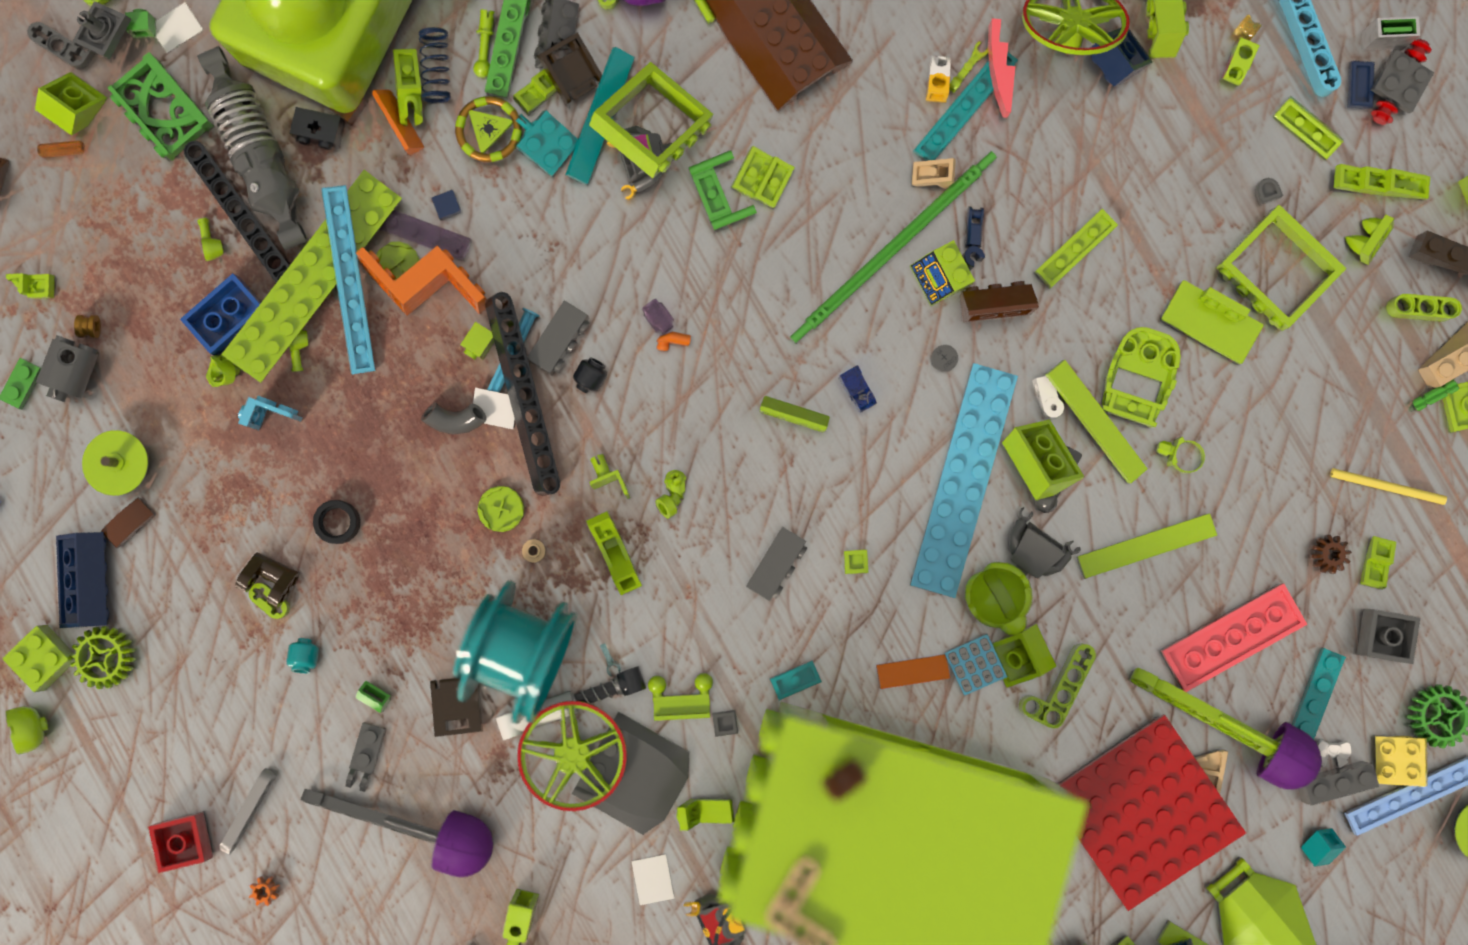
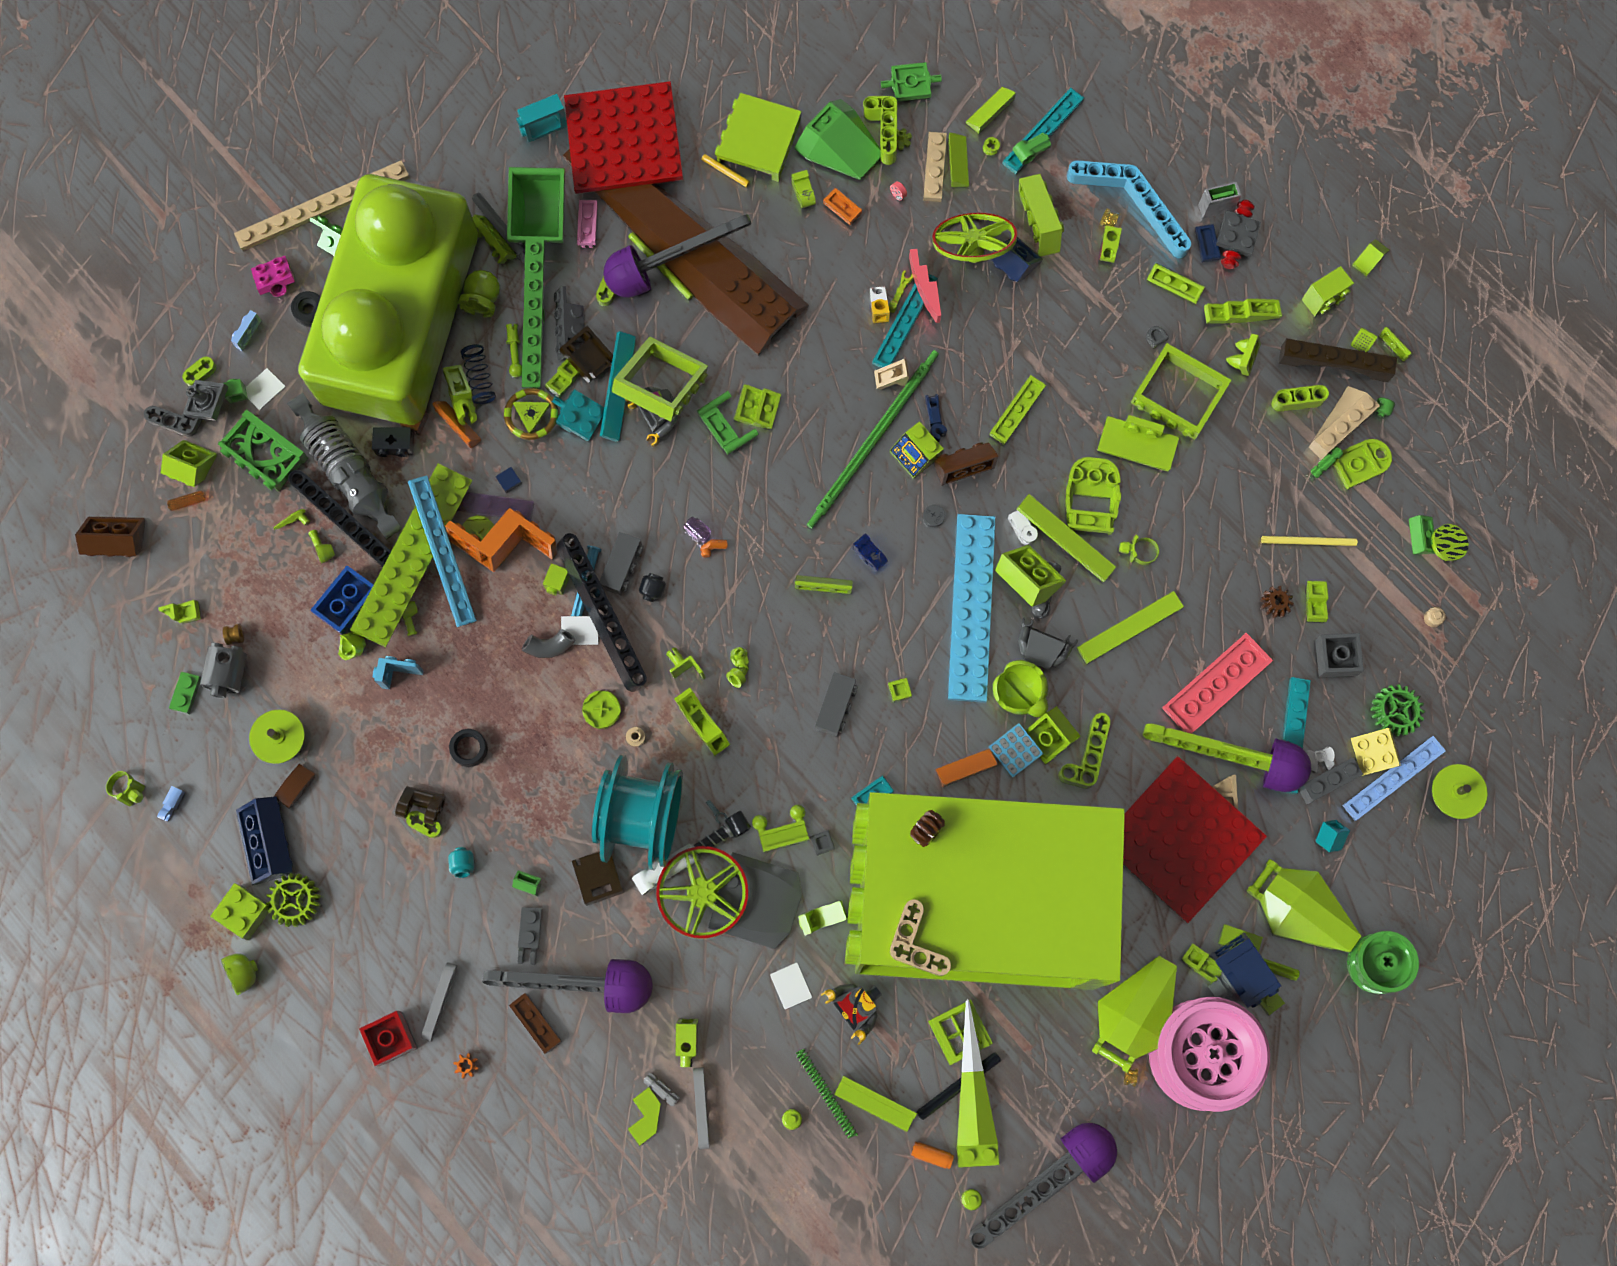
camera: 15 degrees left, 10 degrees down
none -> lime bar [273,509,310,530]
none -> reddish brown plate [509,993,562,1054]

